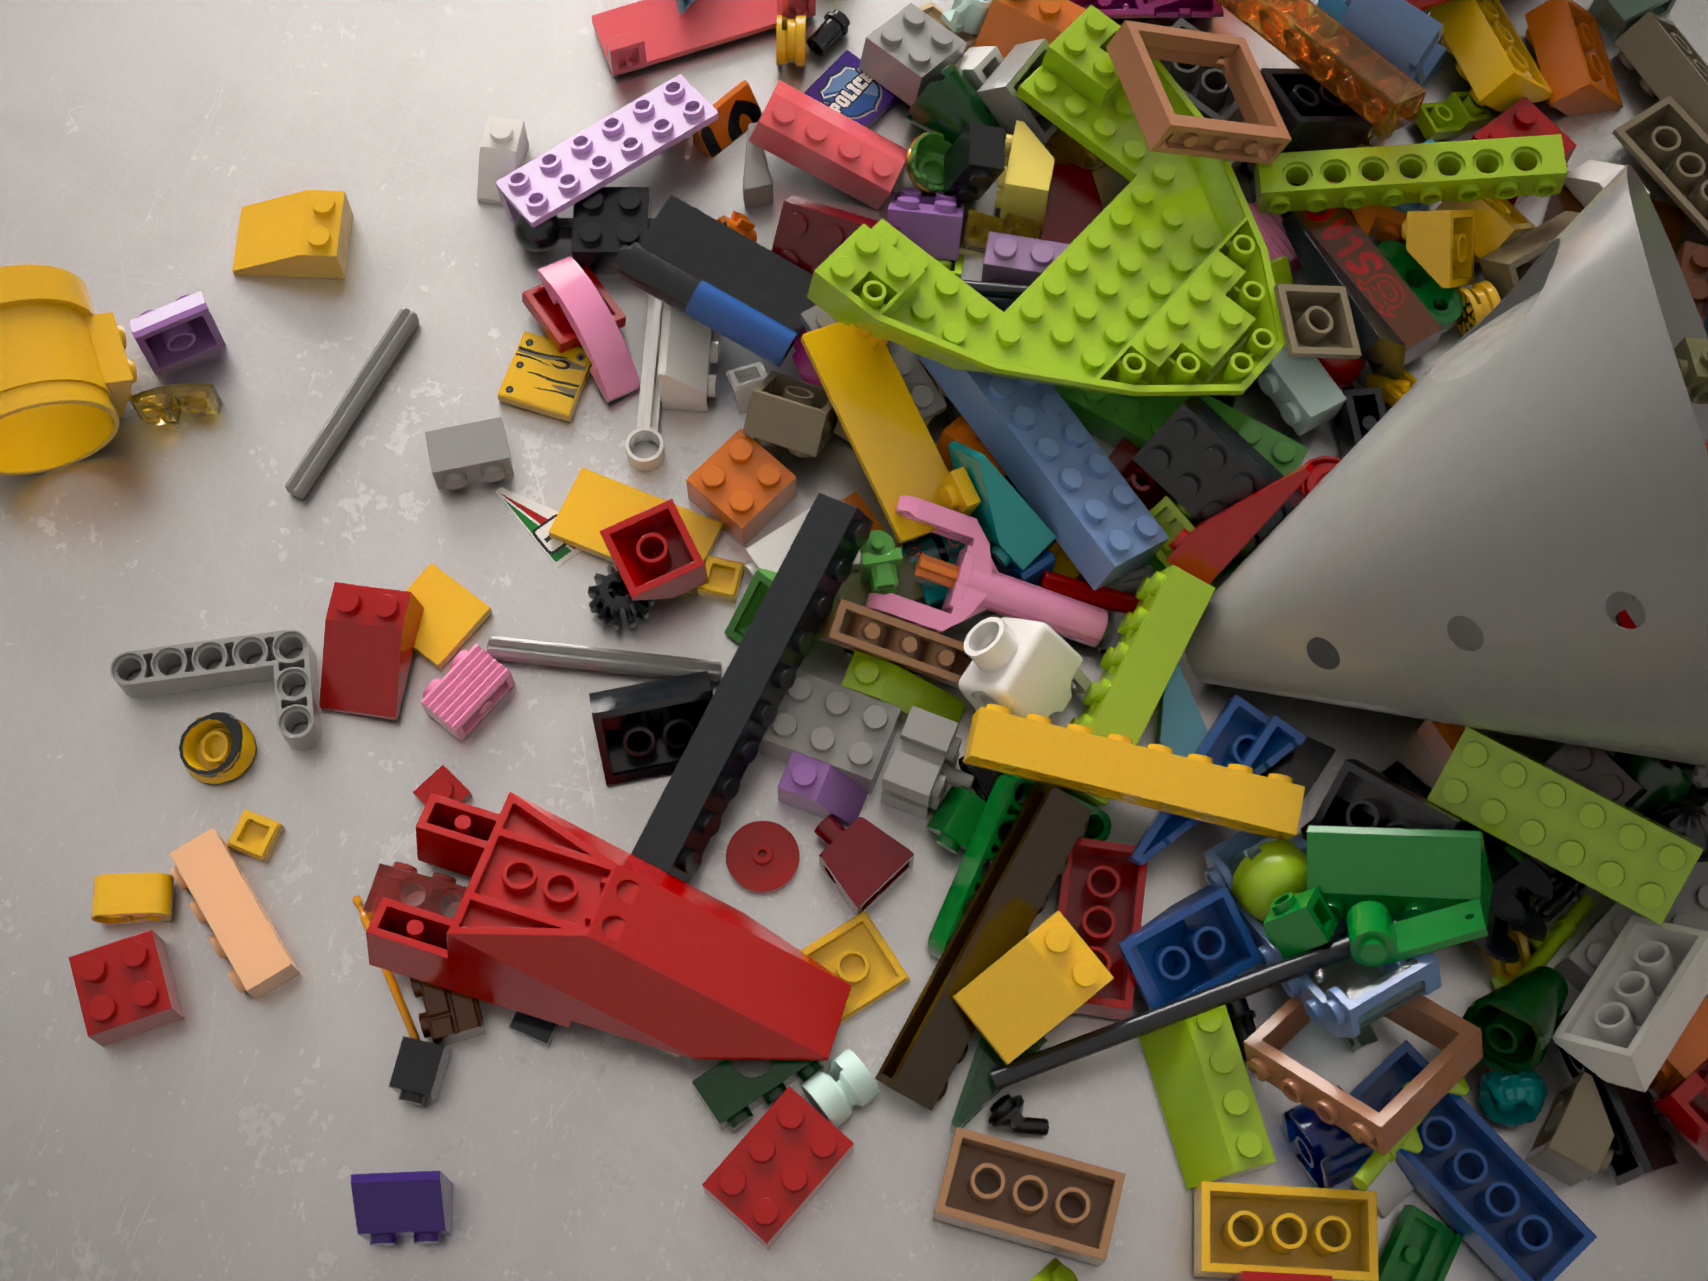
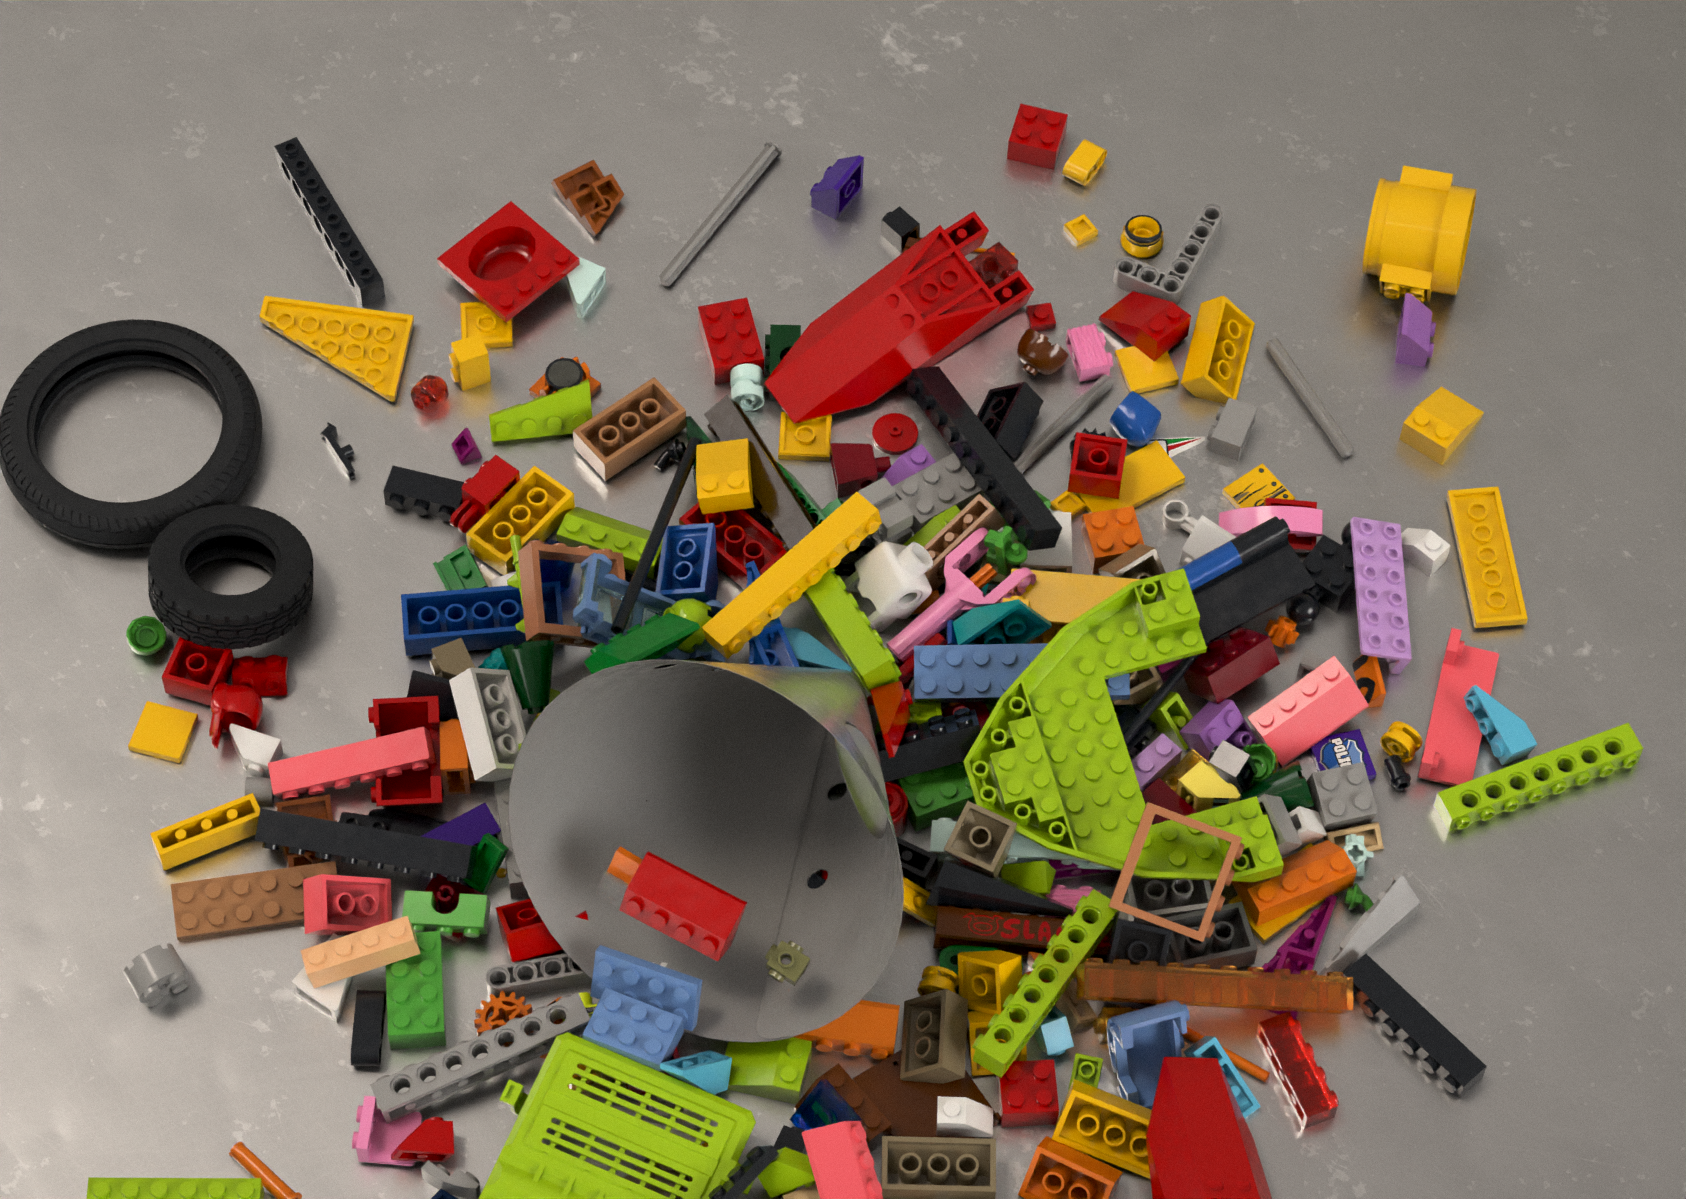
camera: 125 degrees right, 10 degrees down
clear yellow slope [131,383,222,425] -> none
light nougat brick [169,827,301,1000] -> none
green brick [1263,887,1339,959] -> none
green door [1346,898,1488,967] -> none
none -> reddish brown cylinder [1017,329,1069,377]
none -> blue piece [1109,391,1161,448]
none -> yellow slope [1180,295,1255,404]
none -> yellow plate [1446,486,1528,628]

